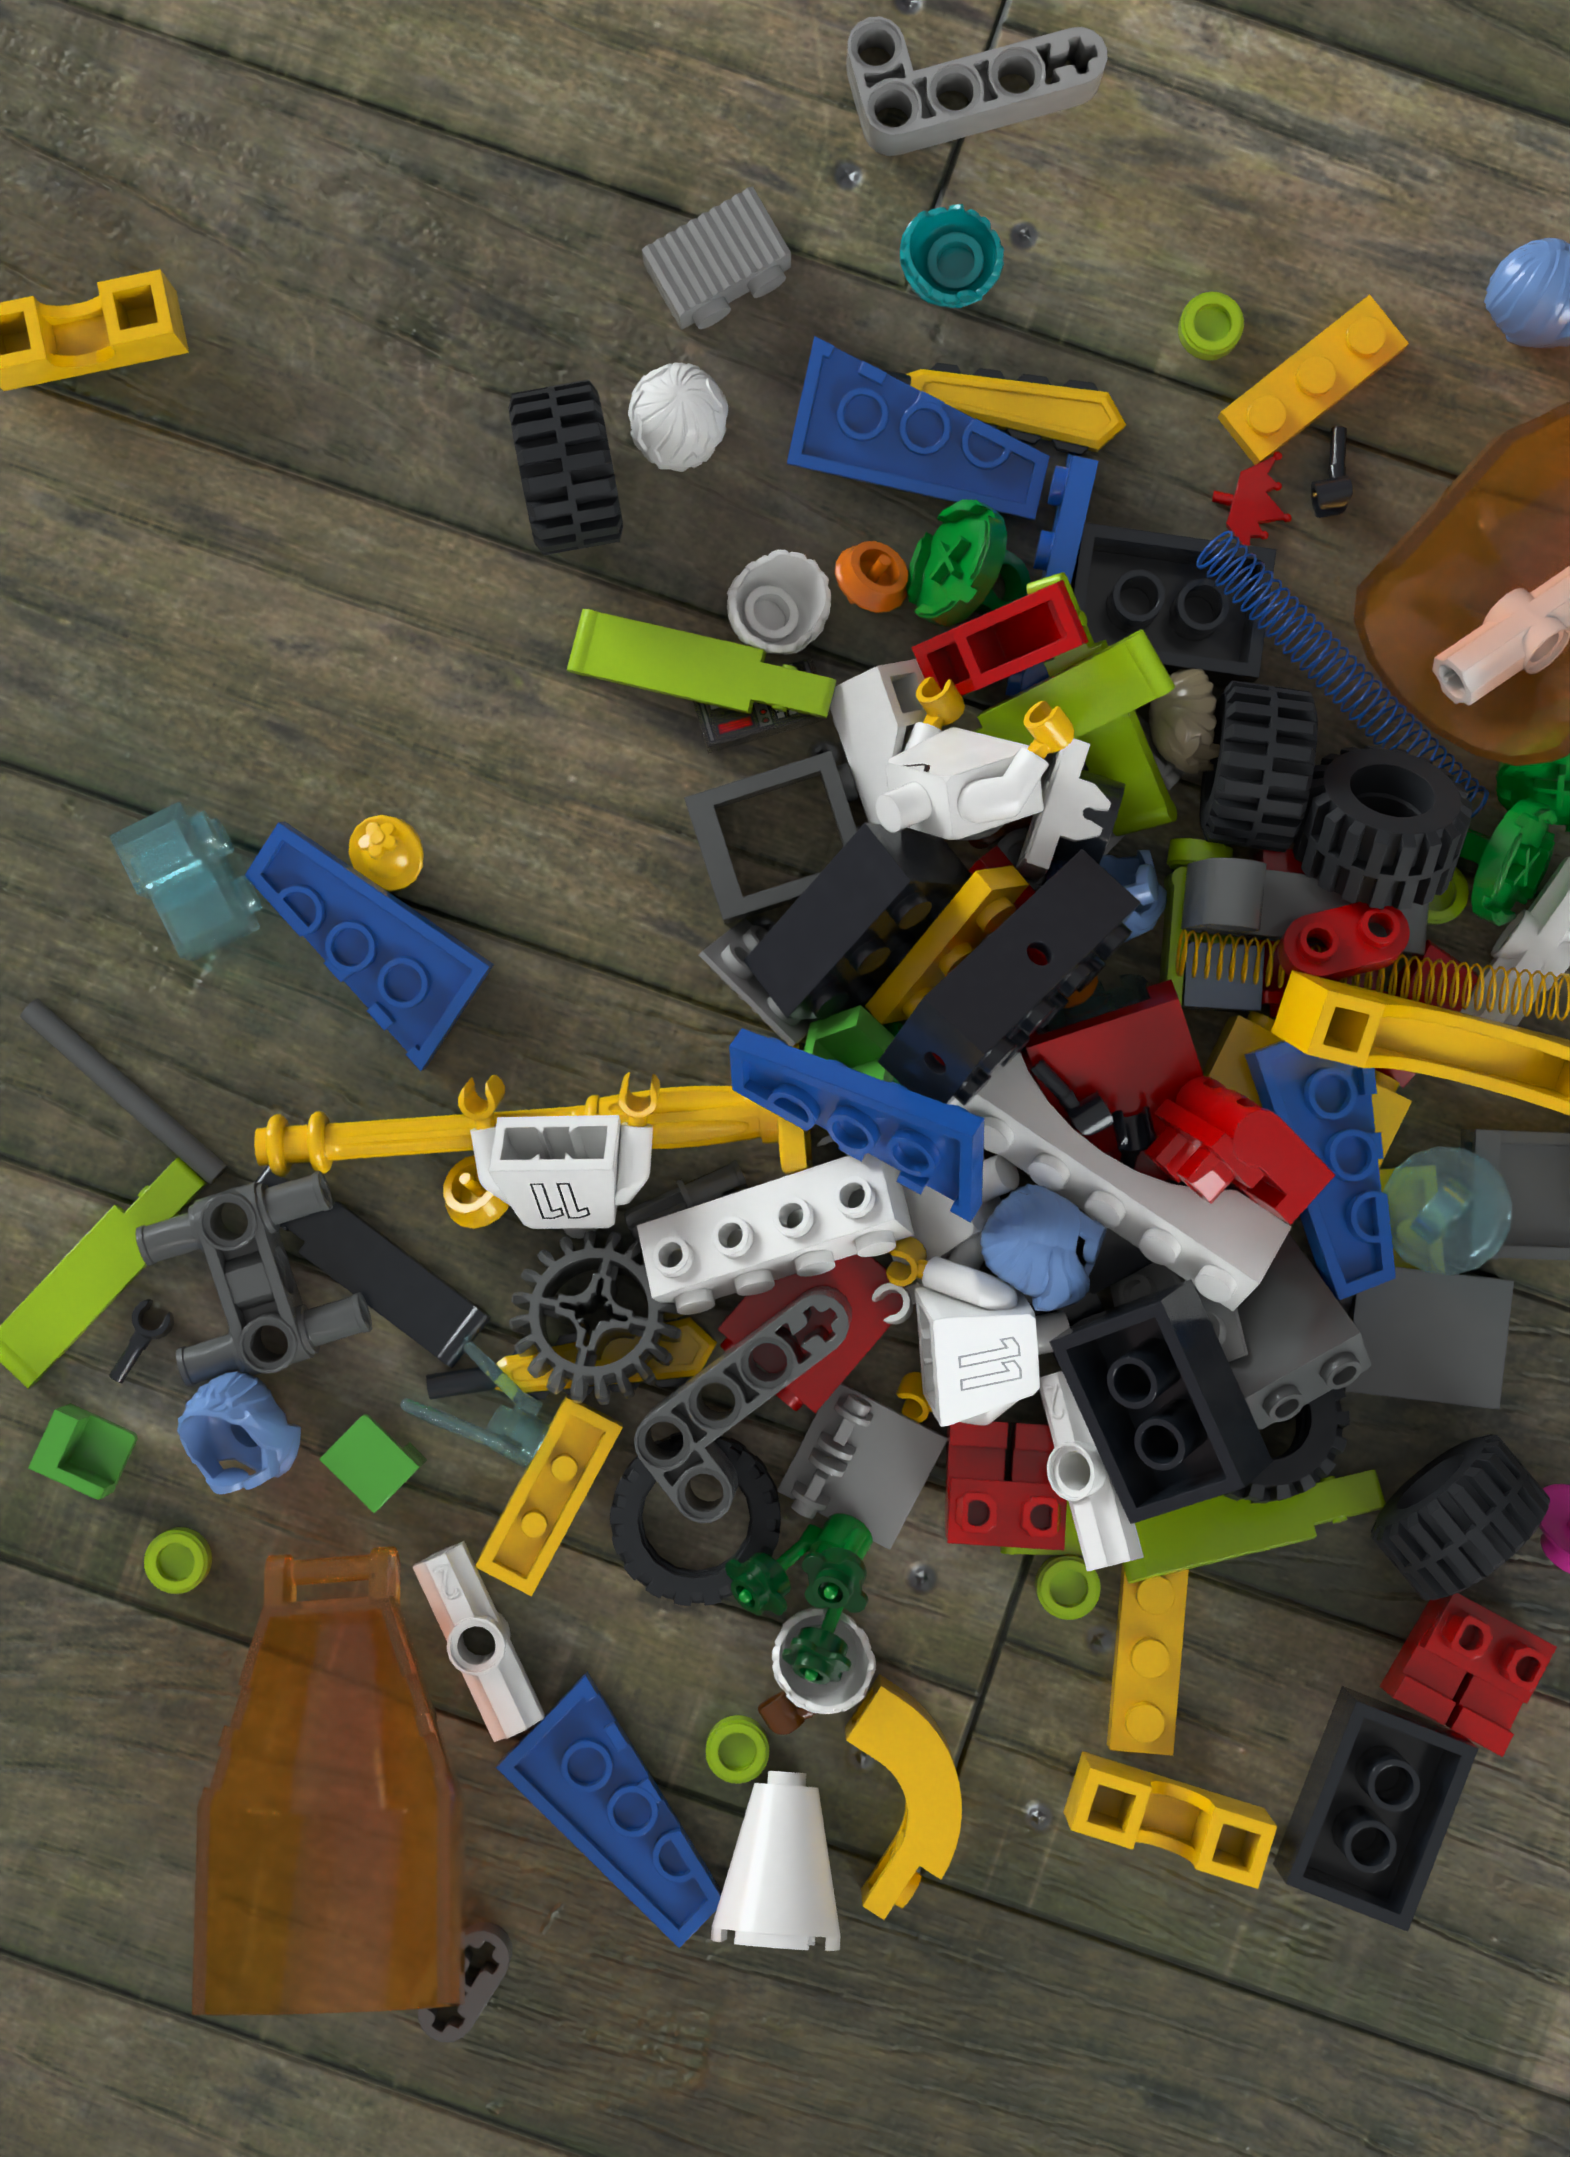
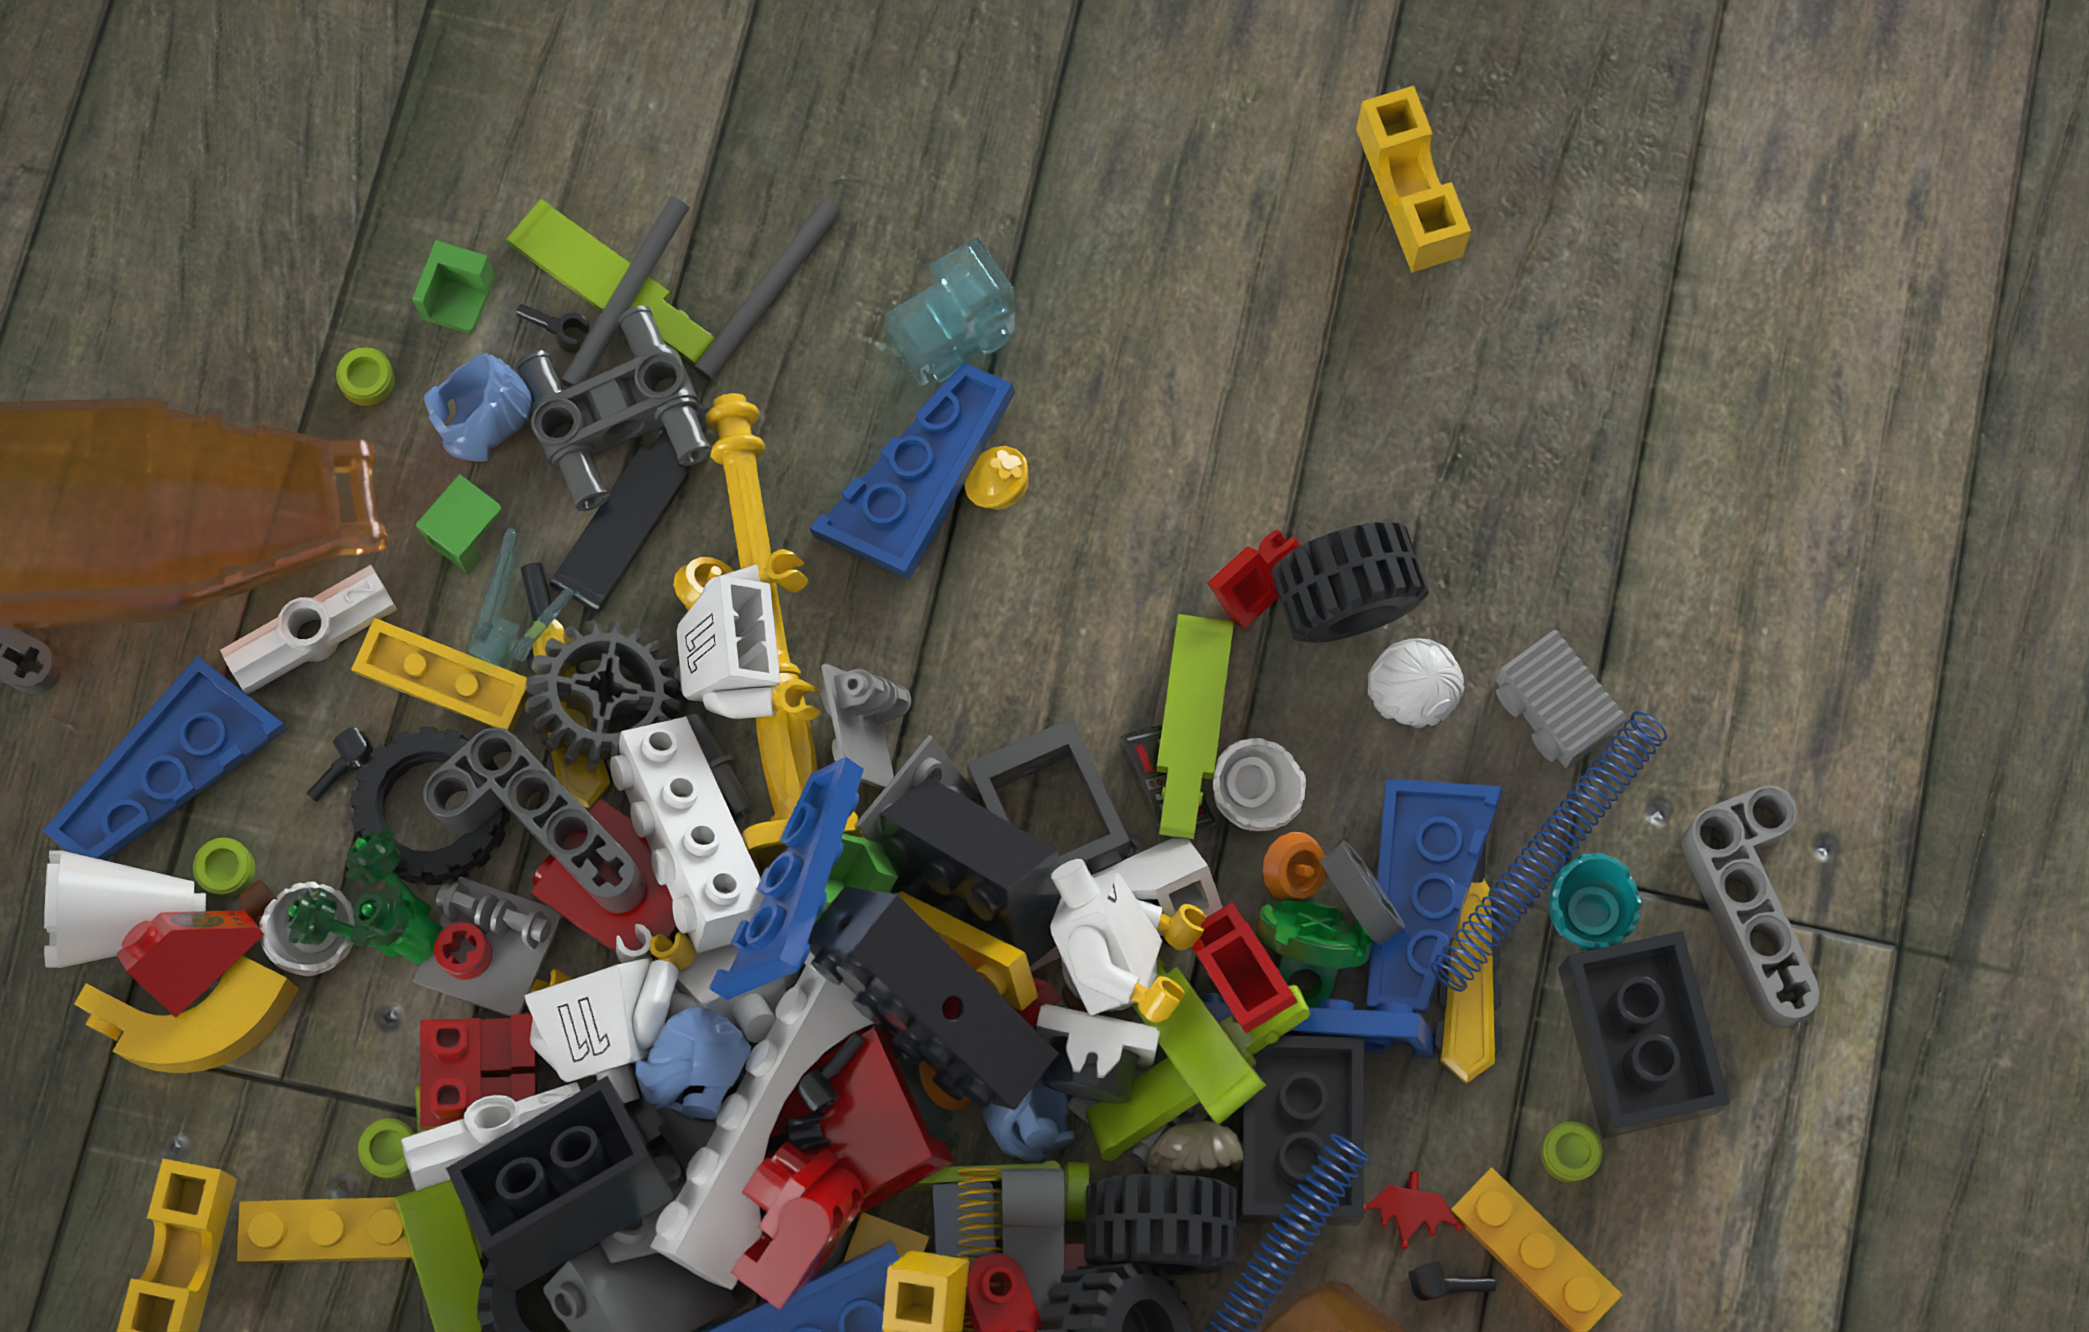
camera: 80 degrees right, 15 degrees down
none -> red slope [116,910,264,1018]
none -> black hand [306,727,374,802]
none -> red bush [434,922,493,980]
none -> dark grey bar [561,197,689,388]
none -> light grey hinge [821,664,911,790]
none -> red plate [1207,529,1301,629]
none -> dark grey beam [1320,841,1405,946]
none -> blue piece [1430,711,1667,992]
none -> black brick [1558,931,1730,1139]

